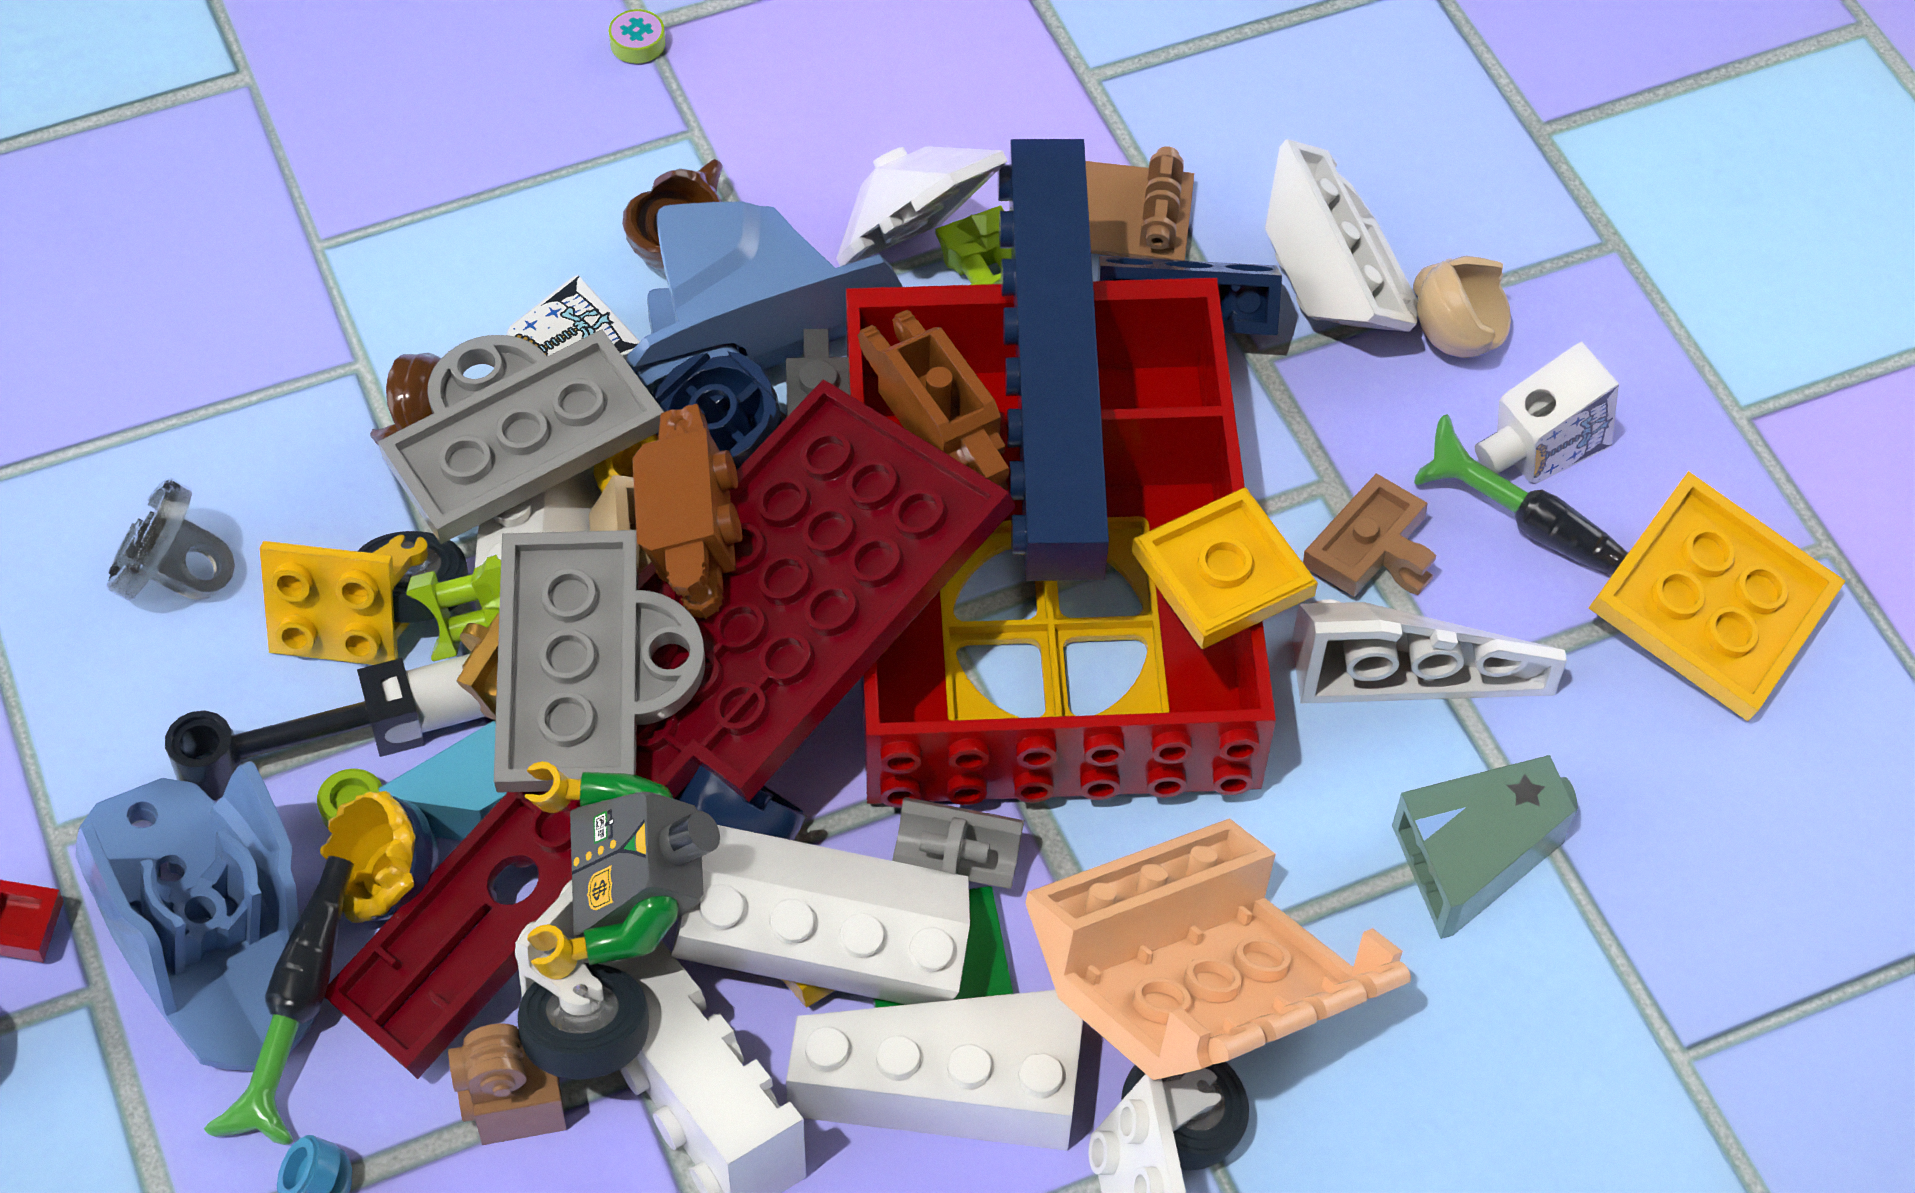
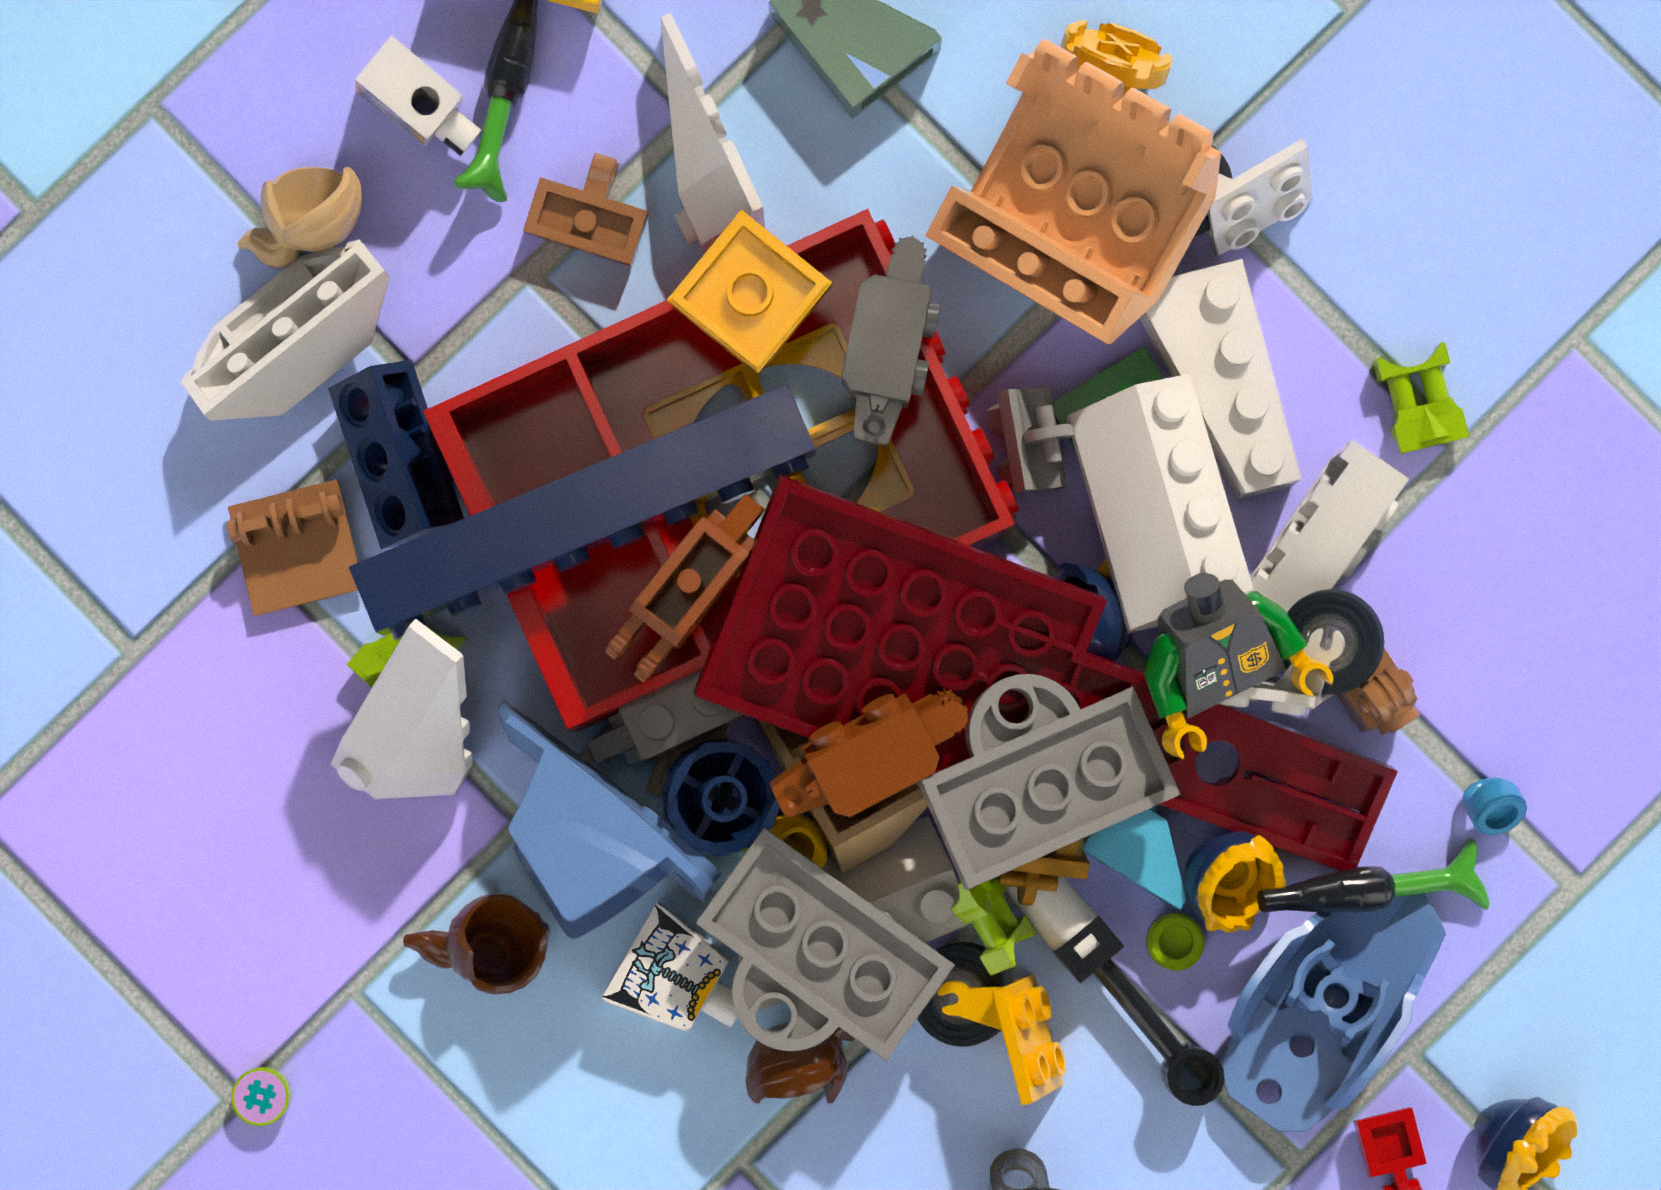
camera: 110 degrees left, 30 degrees up
none -> dark grey hinge [841,235,941,447]
none -> yellow tile [1060,20,1173,97]

